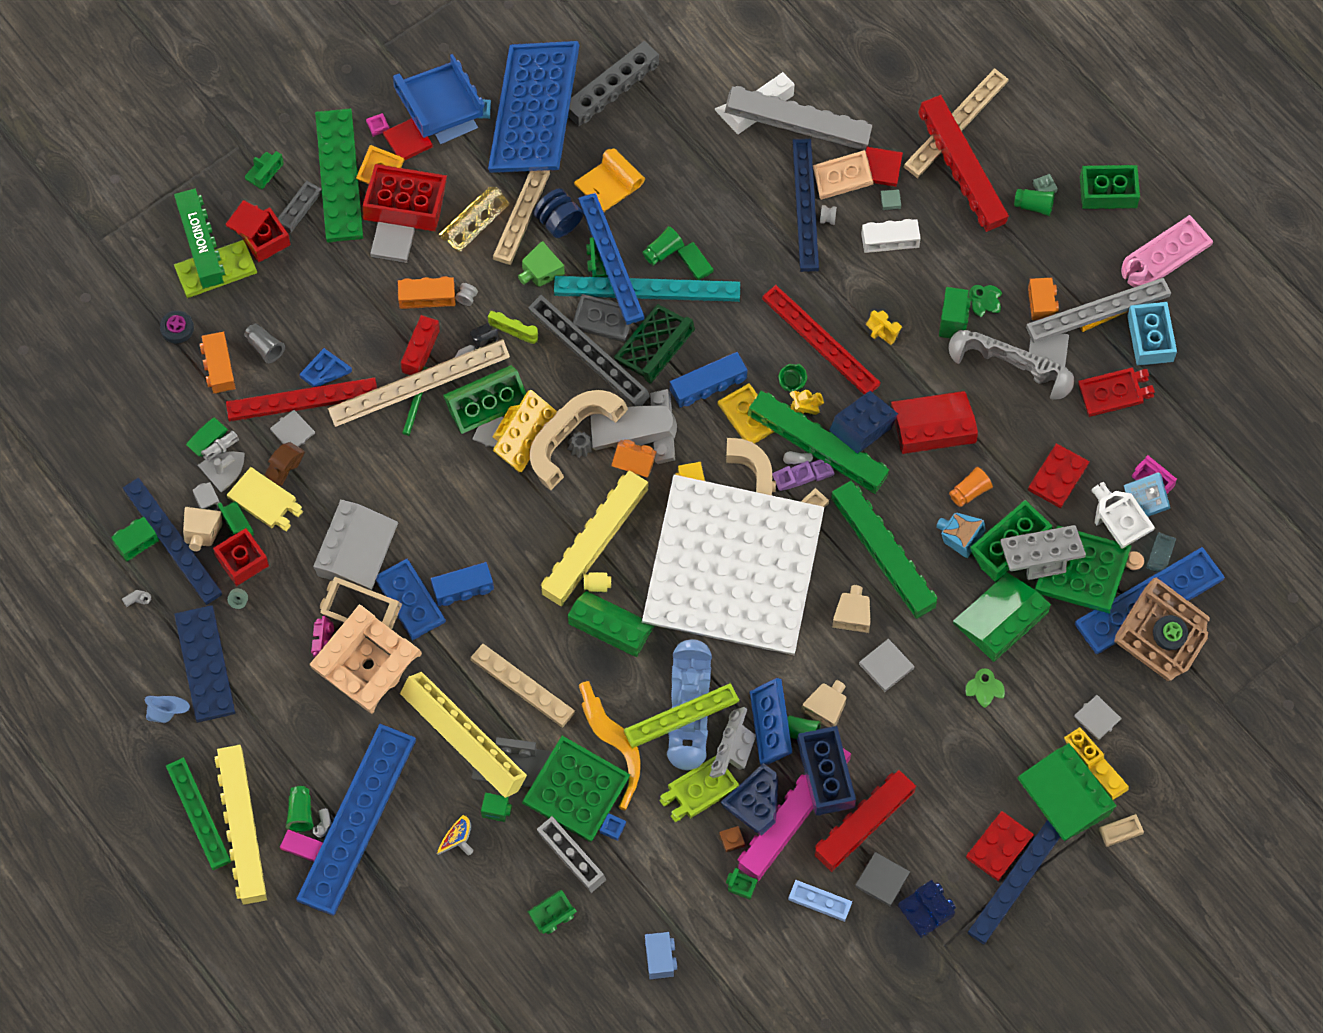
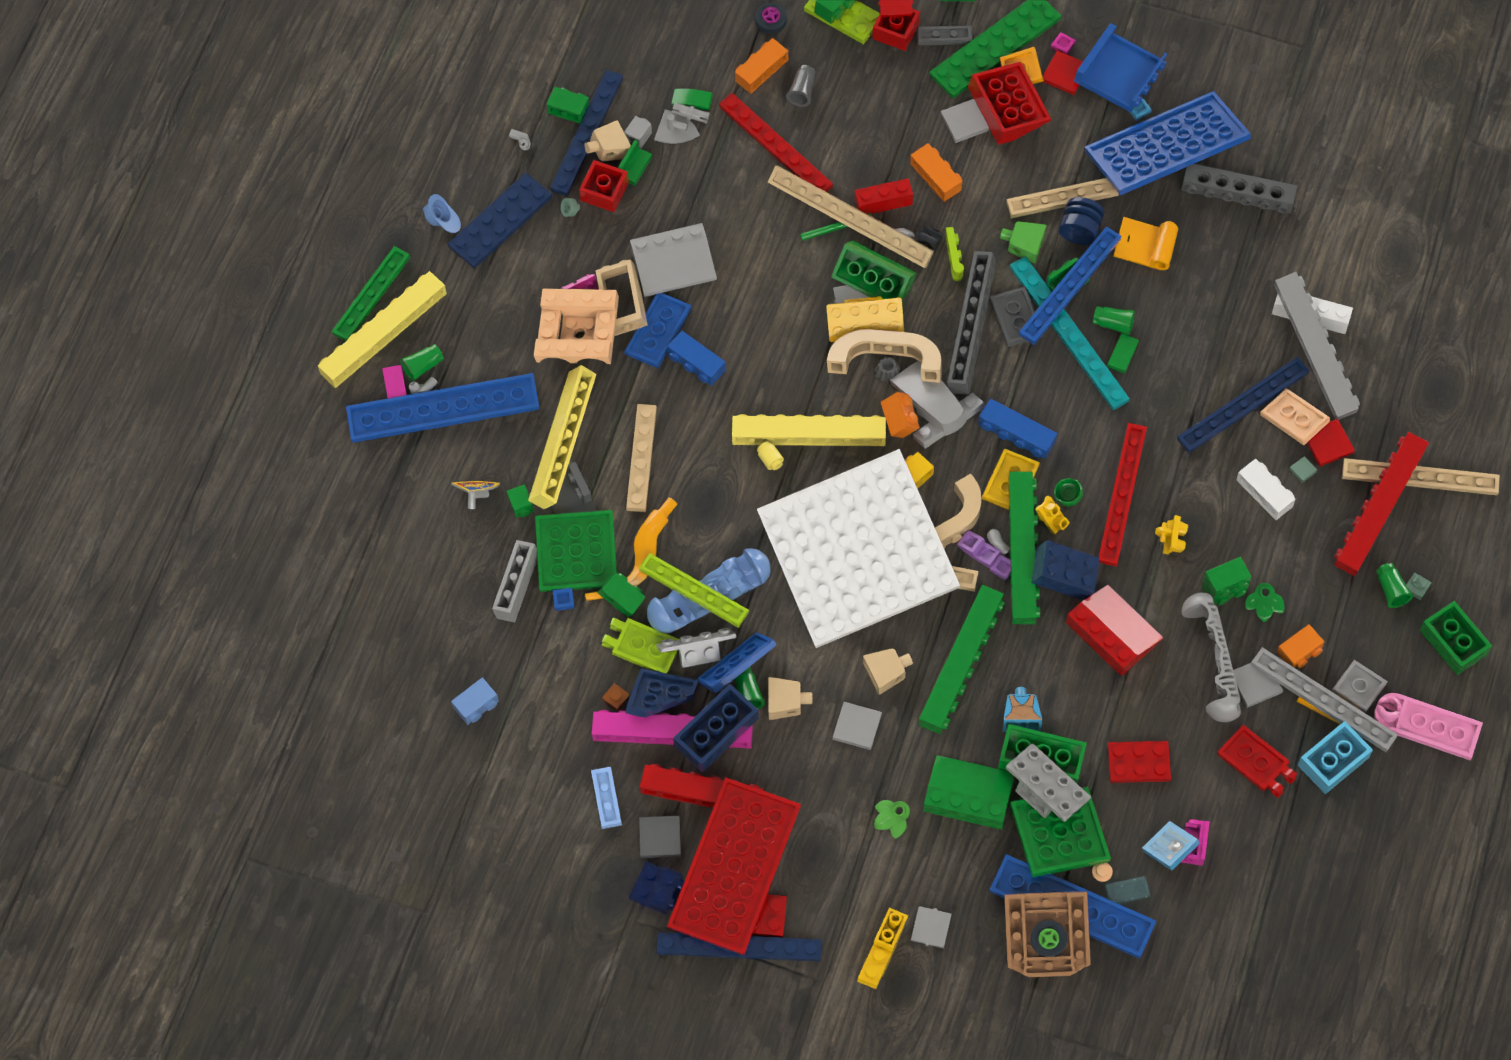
camera: 60 degrees right, 0 degrees up
light yellow tile [227,467,303,531] -> none
reddish brown brick [264,442,305,486] -> none
light grey piece [270,410,315,447] -> none
blue wing [300,348,352,387] -> none
medium blue sticker [435,119,478,144] -> none
clear yellow fence [439,187,510,252] -> none
light grey wheel [455,283,478,306] -> none
green bracket [527,890,577,934] -> none
green slope [568,591,655,657] -> none
dark green fence [614,304,695,384] -> none
green bracket [726,868,758,900] -> none
light grey wheel [820,205,837,225] -> none
orange plant [949,467,993,507] -> none
green slope [1017,743,1116,841] -> none
white plate [1091,482,1155,548] -> none
tan tile [1099,814,1144,847] -> none
none -> green brick [597,572,646,617]
none -> red plate [667,777,801,955]
none -> light grey tile [1332,660,1388,713]

